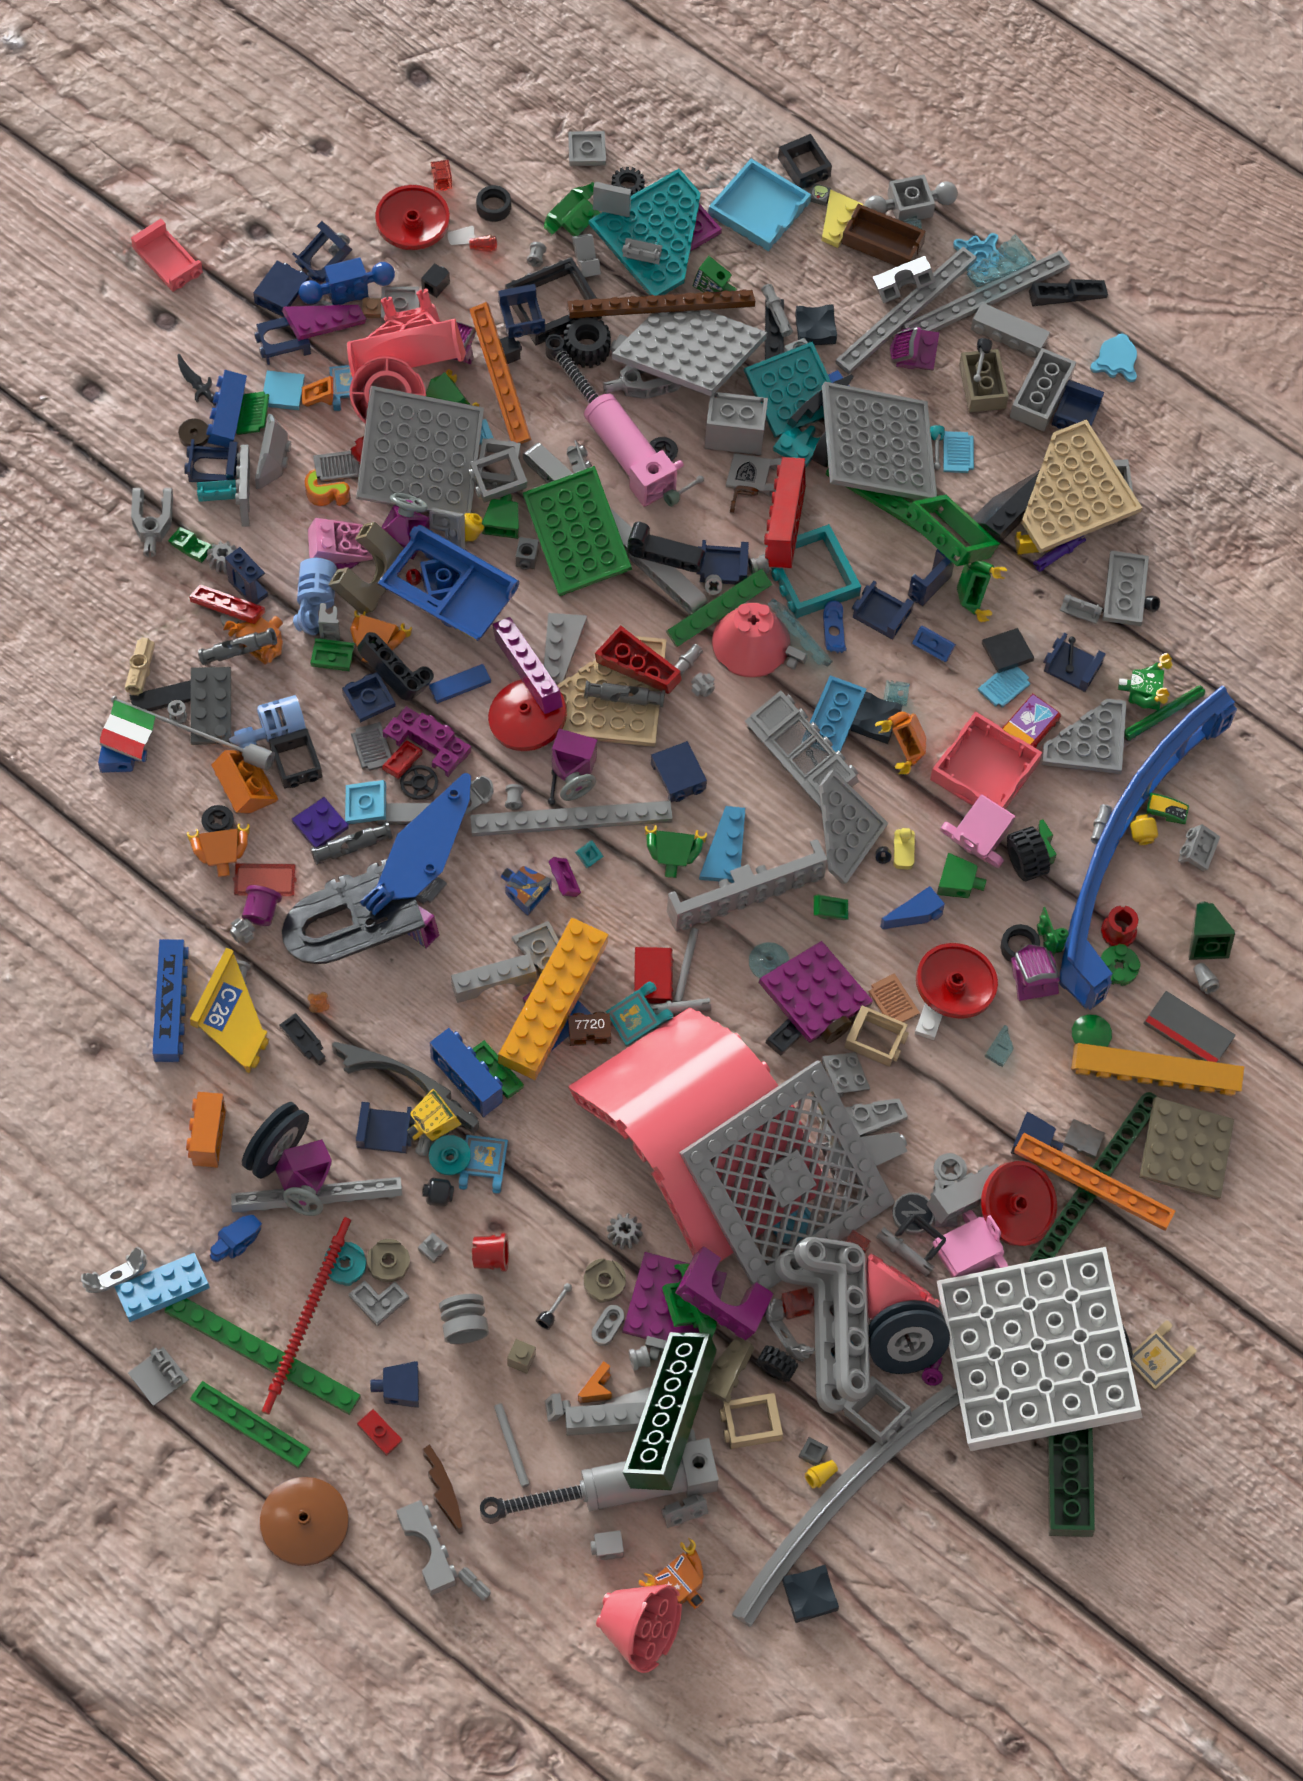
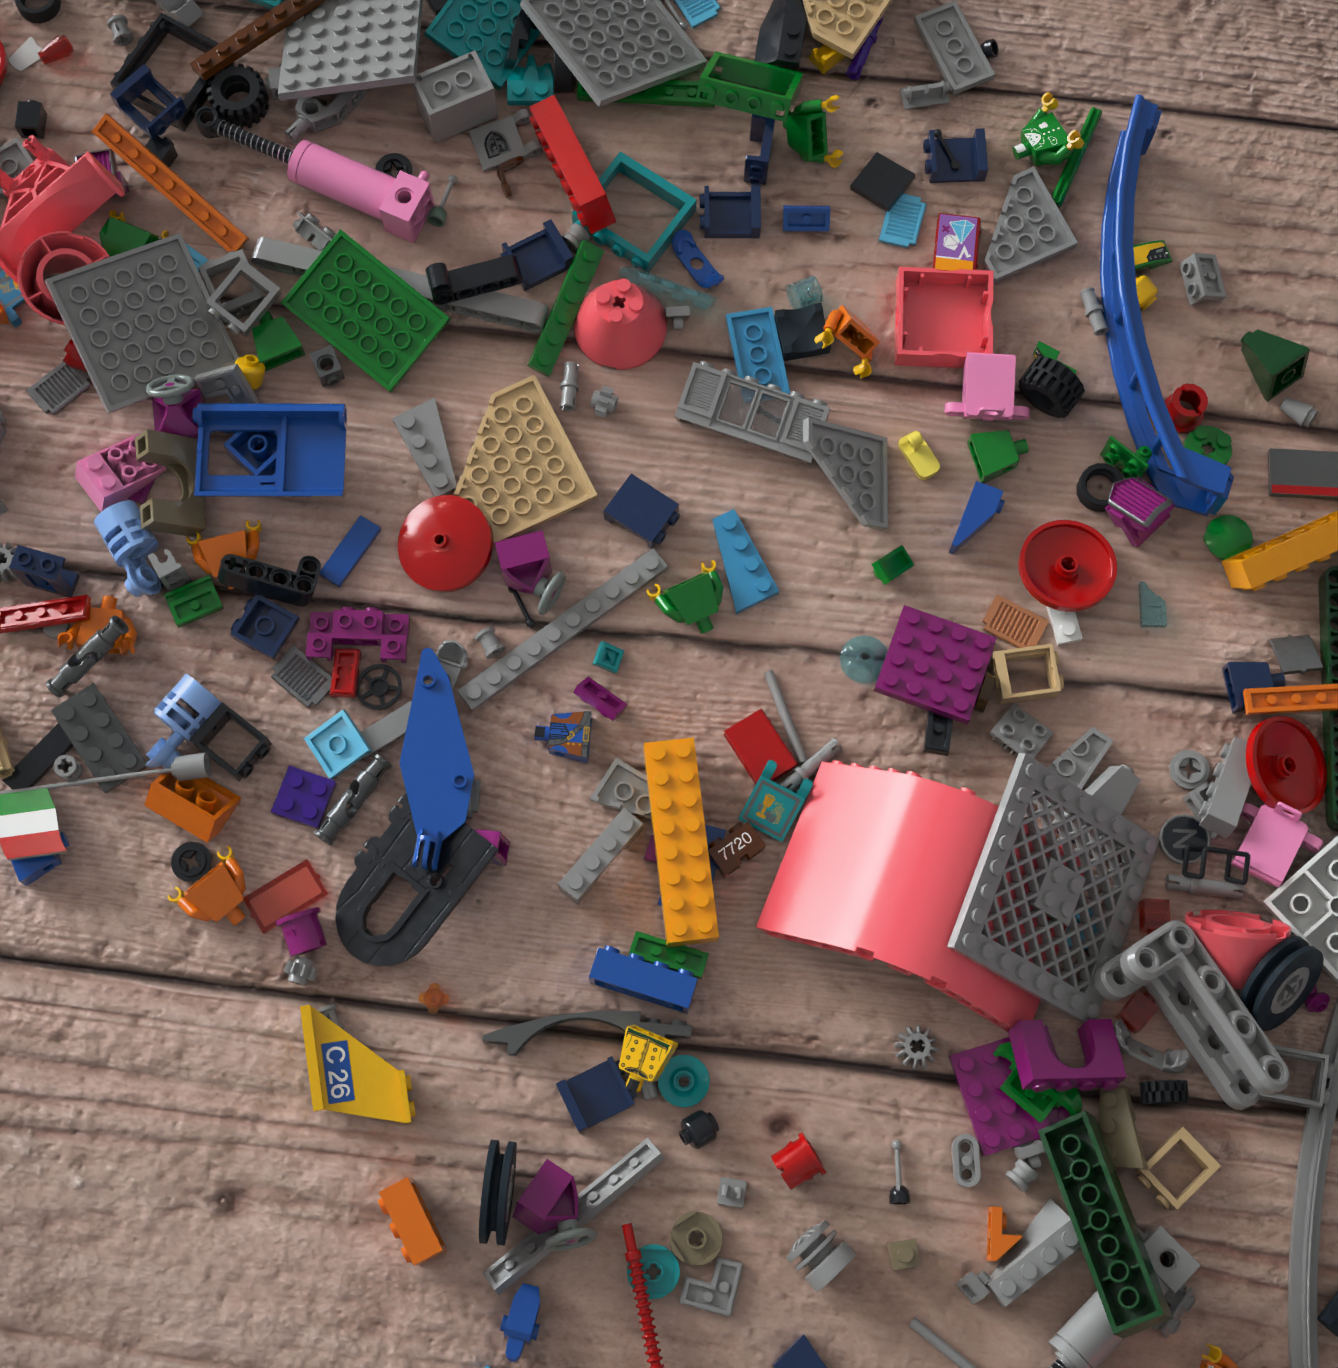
camera: 30 degrees left, 10 degrees up
blue brick [152,939,189,1062] -> none
black hinge [279,1013,326,1066] -> none
orange animal [305,469,351,506] -> none
red hinge [406,569,421,586] -> none
dark azure flag [459,1135,508,1194] -> none
magenta brick [492,617,563,714] -> none
dark grey piece [584,681,665,708] -> none
dark tan plate [584,1259,626,1303] -> none
red wedge [595,625,682,694] -> none
light grey piece [667,839,827,931] -> none
light grey bush [705,574,722,595] -> none
dark grey tile [799,1437,828,1466] -> none
yellow cone [805,1460,838,1488] -> none
black hinge [875,846,892,864] -> none

